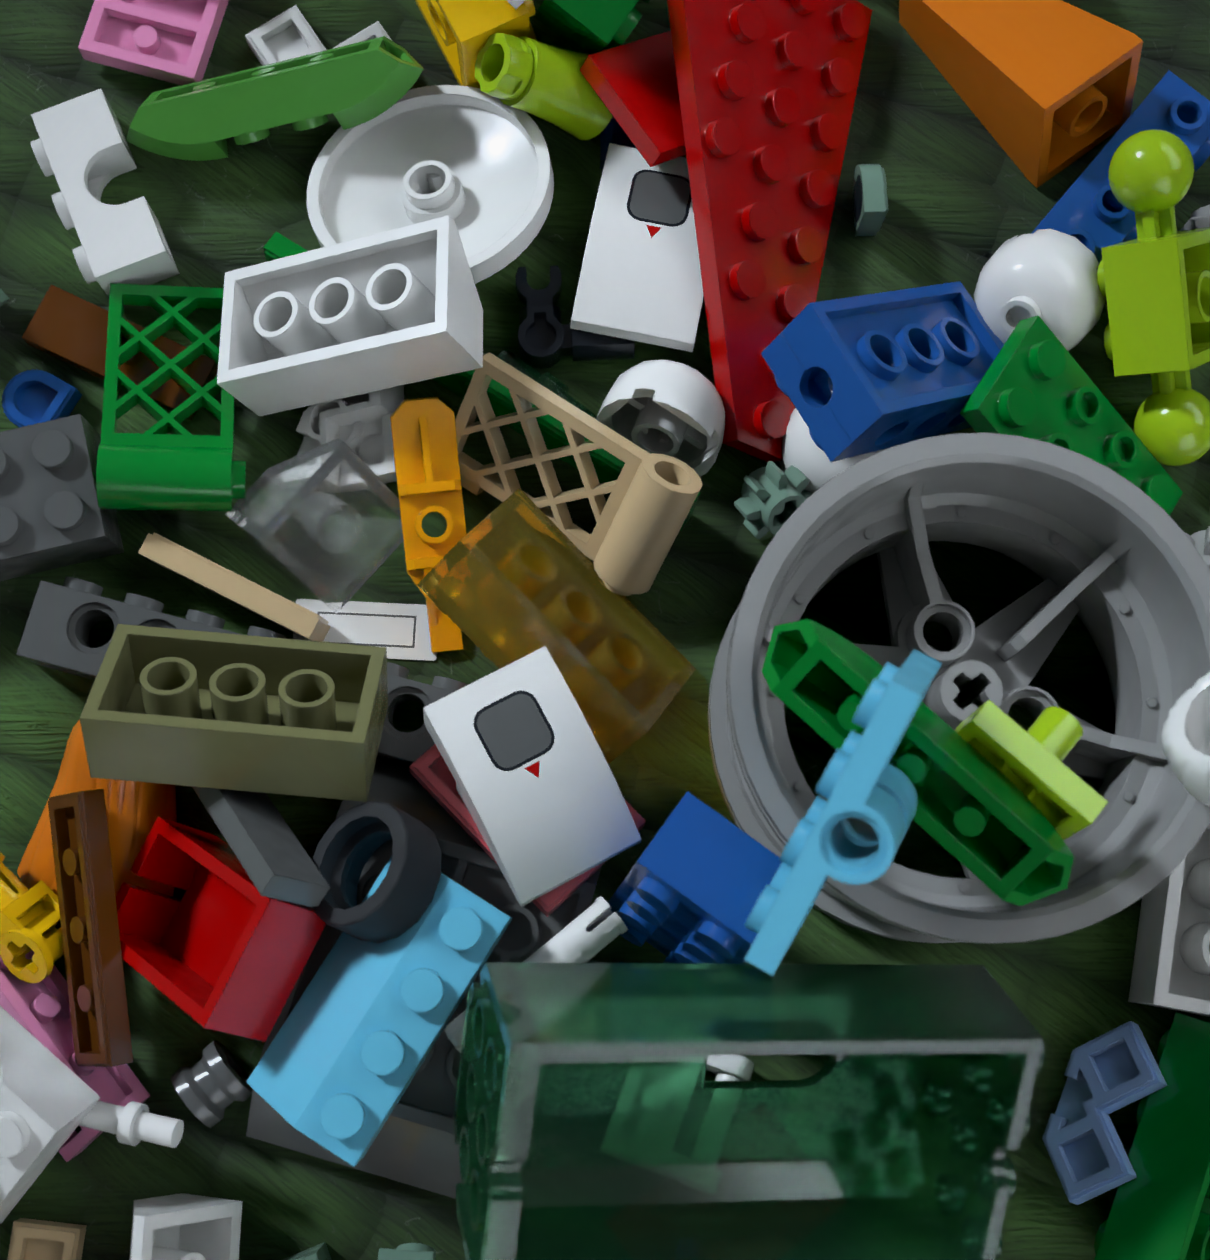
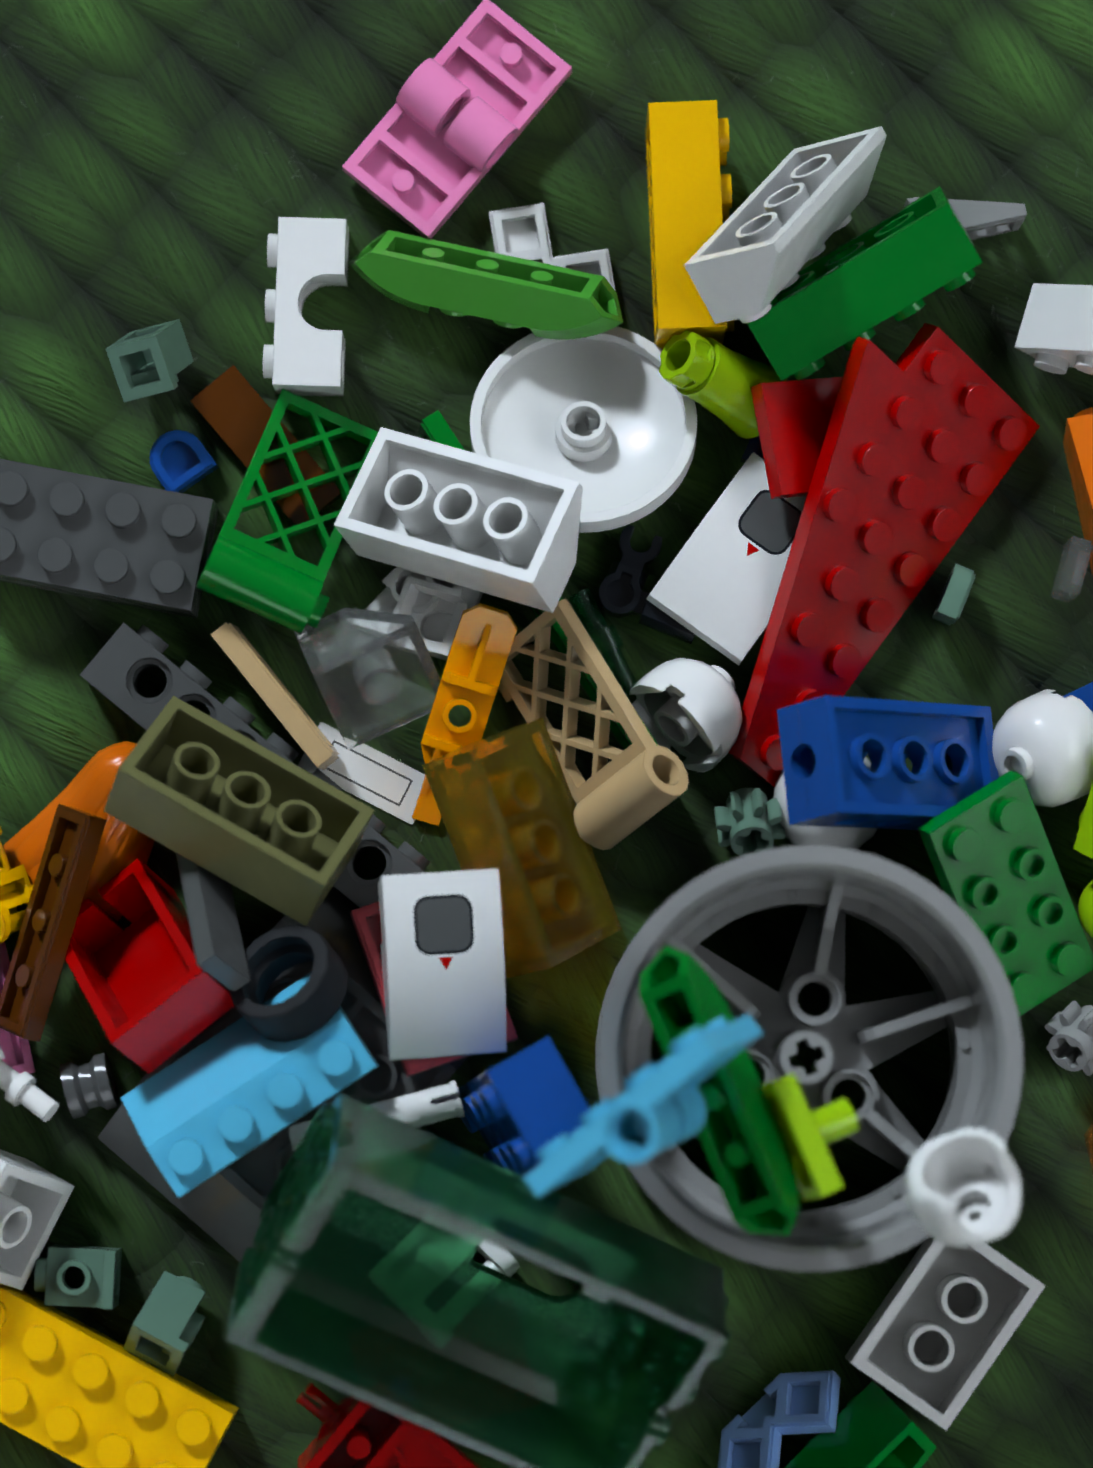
camera: 30 degrees right, 5 degrees up
none -> clear tile [1050,536,1093,602]

